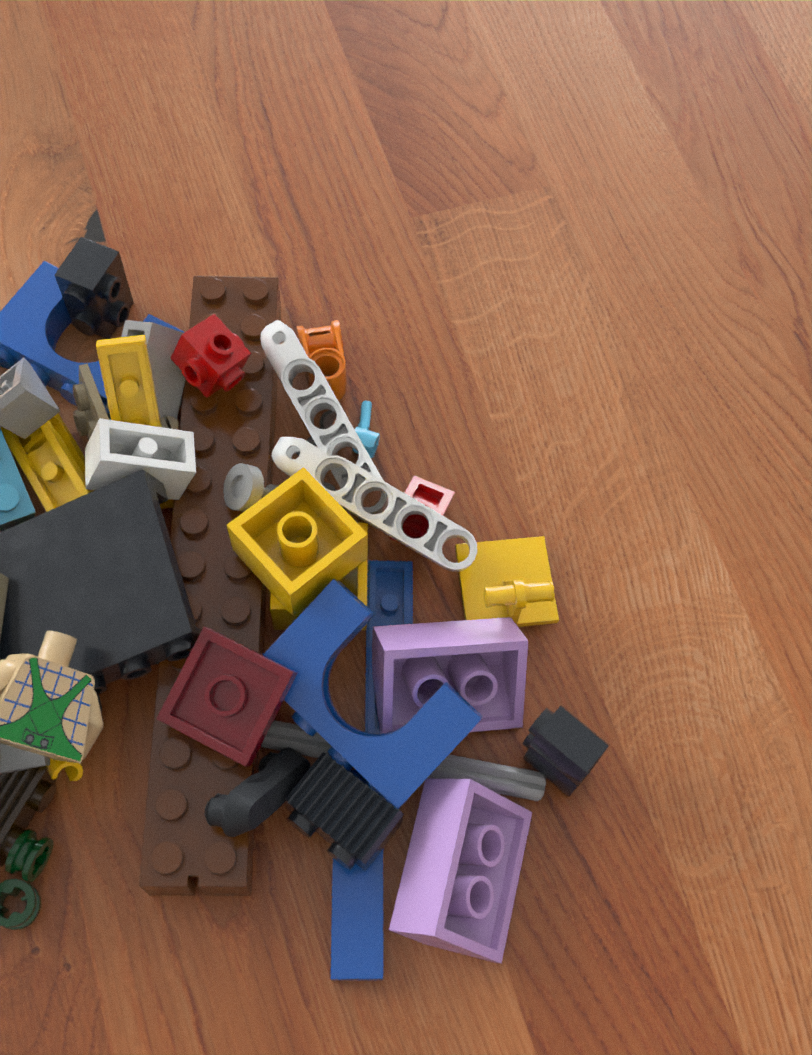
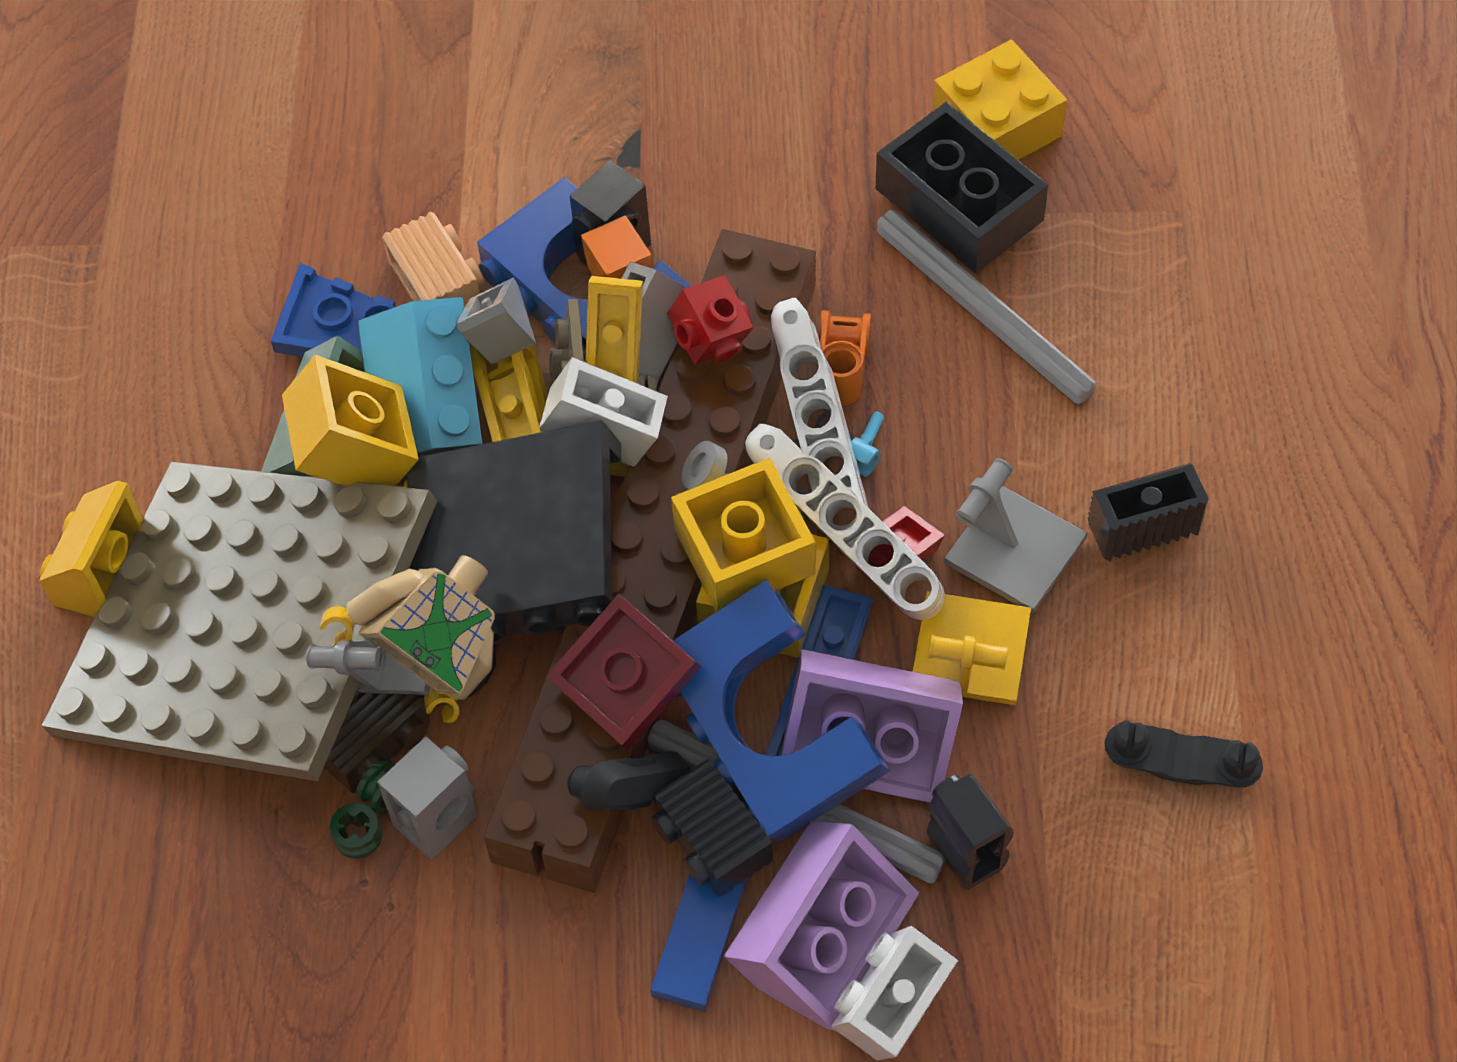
camera: 25 degrees right, 5 degrees down
none -> light grey brick [377,737,478,860]
none -> orange brick [581,215,654,279]
none -> white brick [831,926,958,1061]
none -> black brick [875,101,1049,274]
none -> light grey axle [877,210,1096,404]
none -> yellow brick [933,39,1067,160]
none -> light grey plate [944,458,1088,614]
none -> black brick [1087,463,1209,562]
none -> black piece [1105,720,1263,788]

